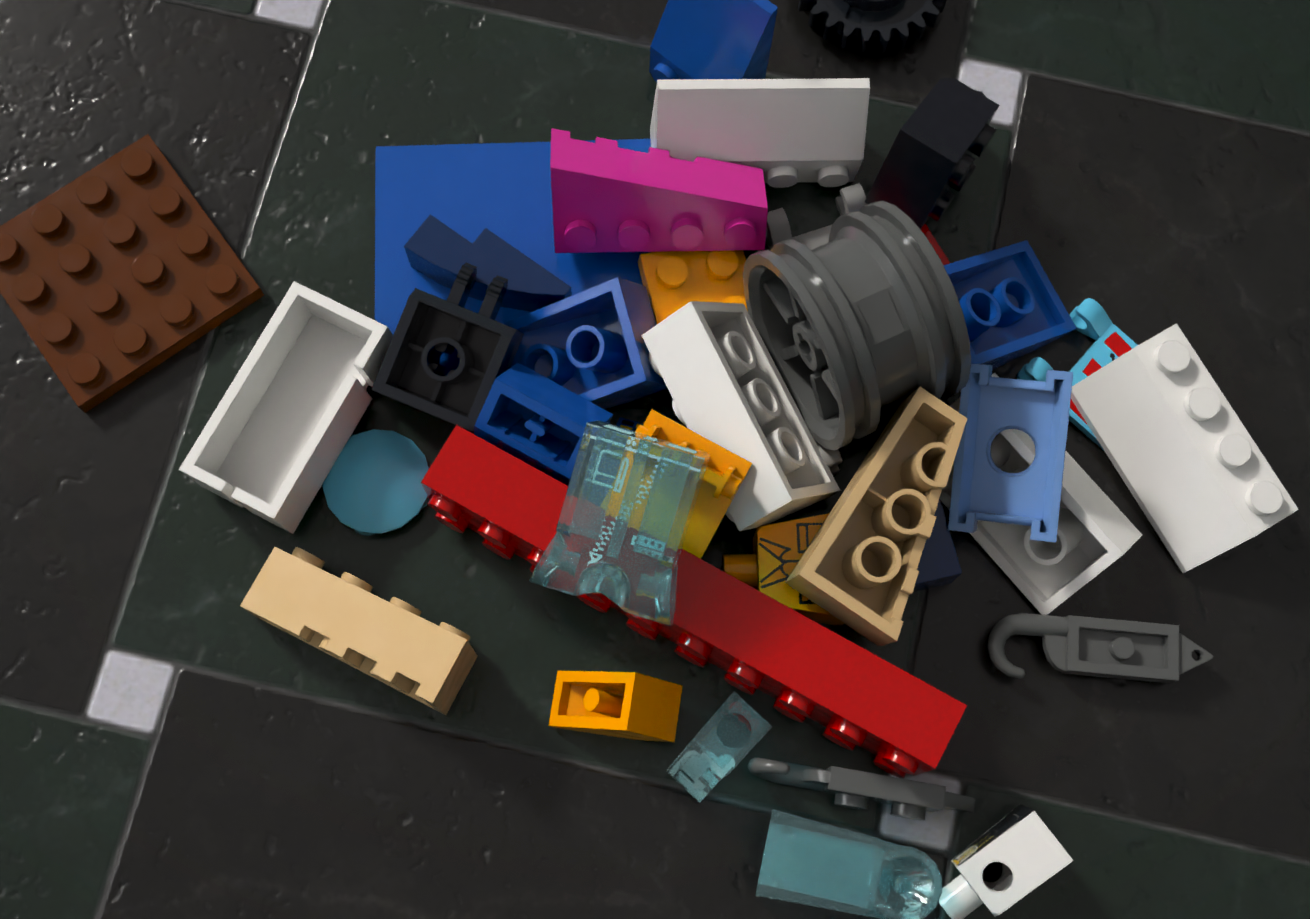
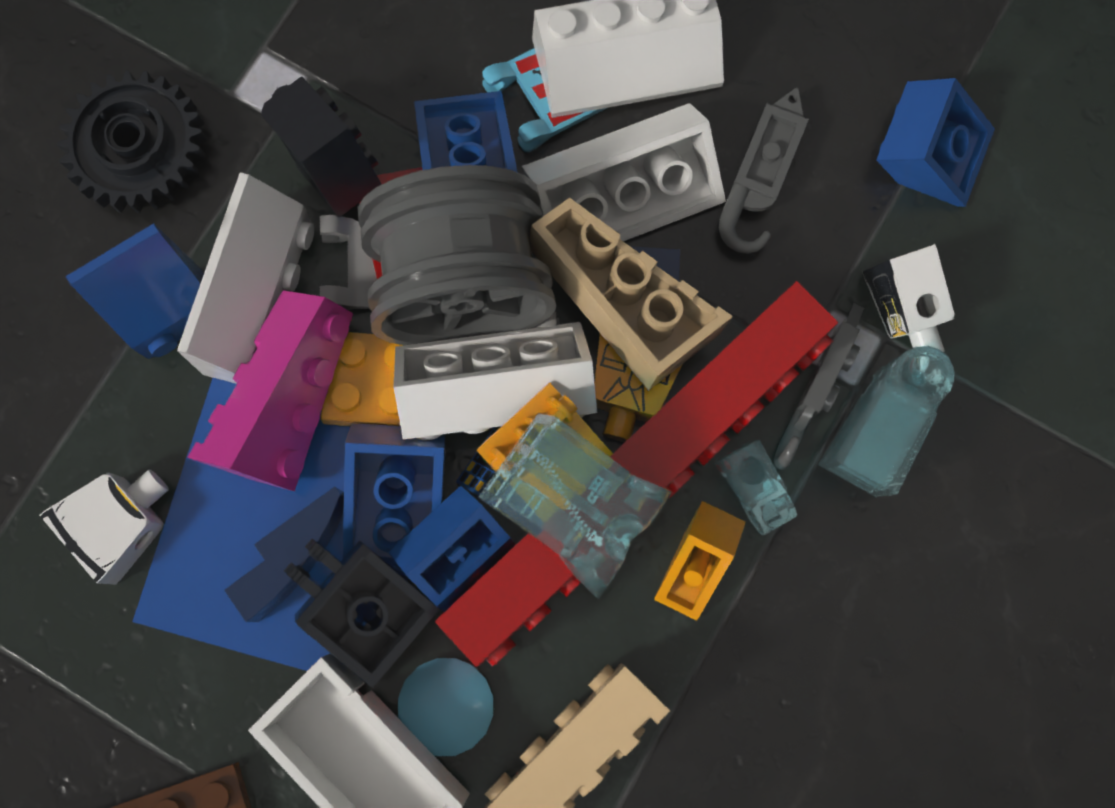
camera: 65 degrees left, 5 degrees up
medium blue piece [948,364,1073,543] -> none
none -> white torso [40,469,169,585]
none -> blue slope [877,78,995,207]

